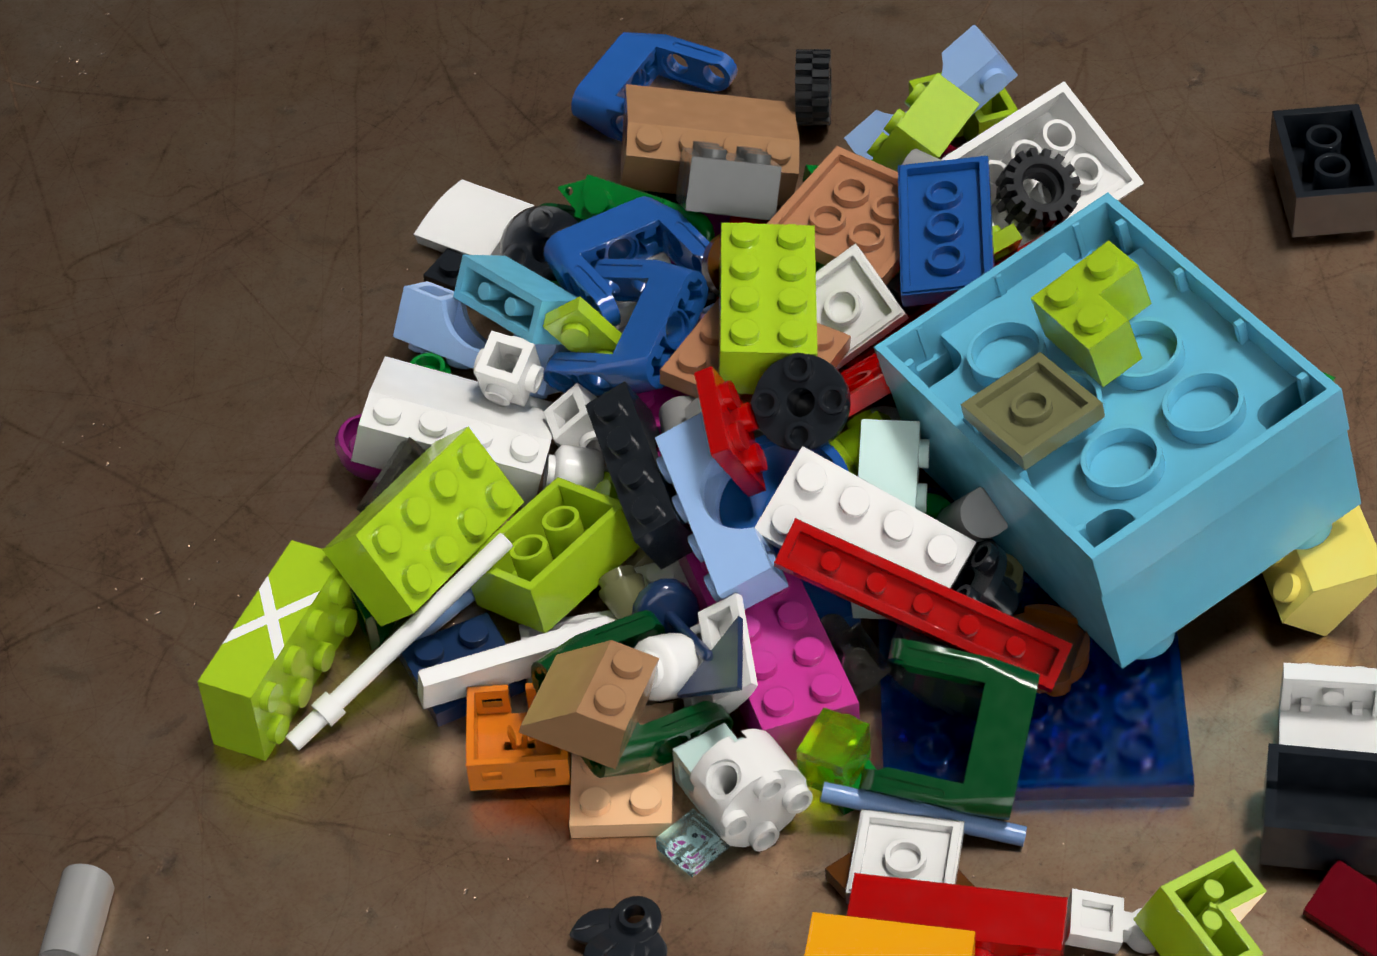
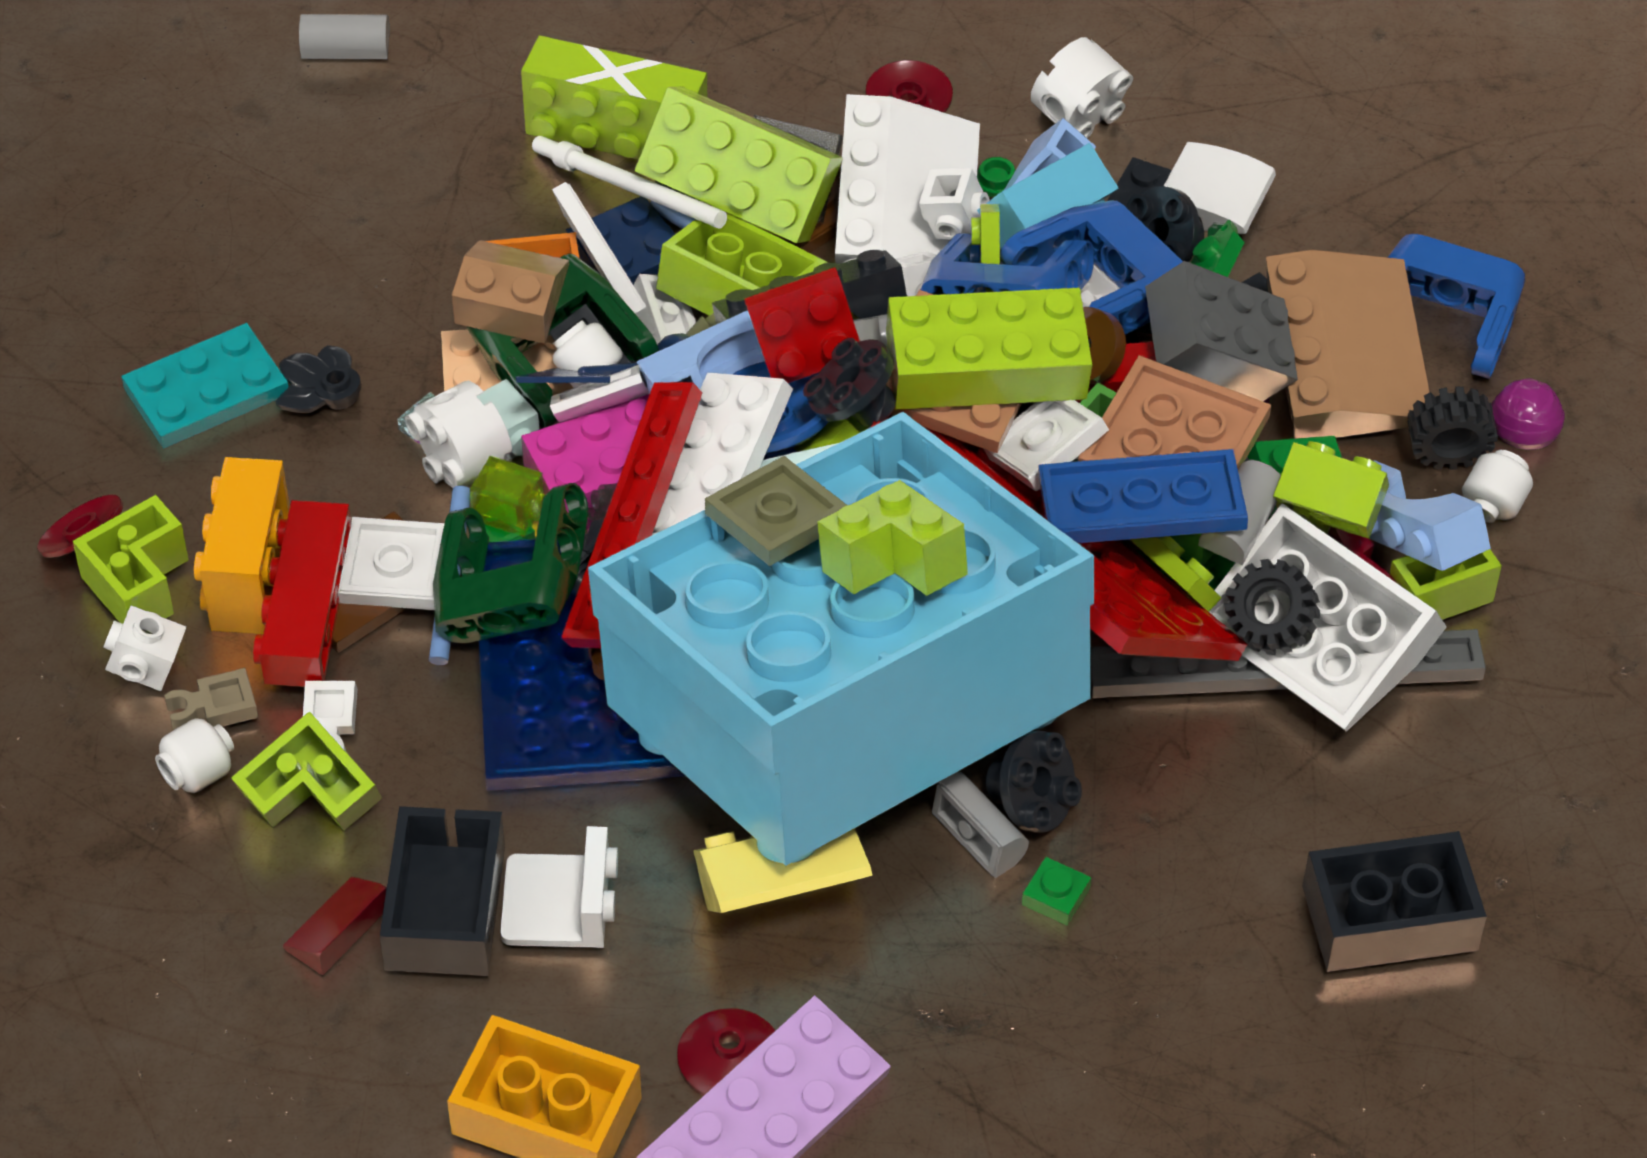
camera: 80 degrees right, 5 degrees up
none -> dark red dish [865,60,953,113]
none -> white brick [1031,37,1133,138]
none -> white head [1462,450,1533,523]
none -> magenta piece [1491,378,1565,450]

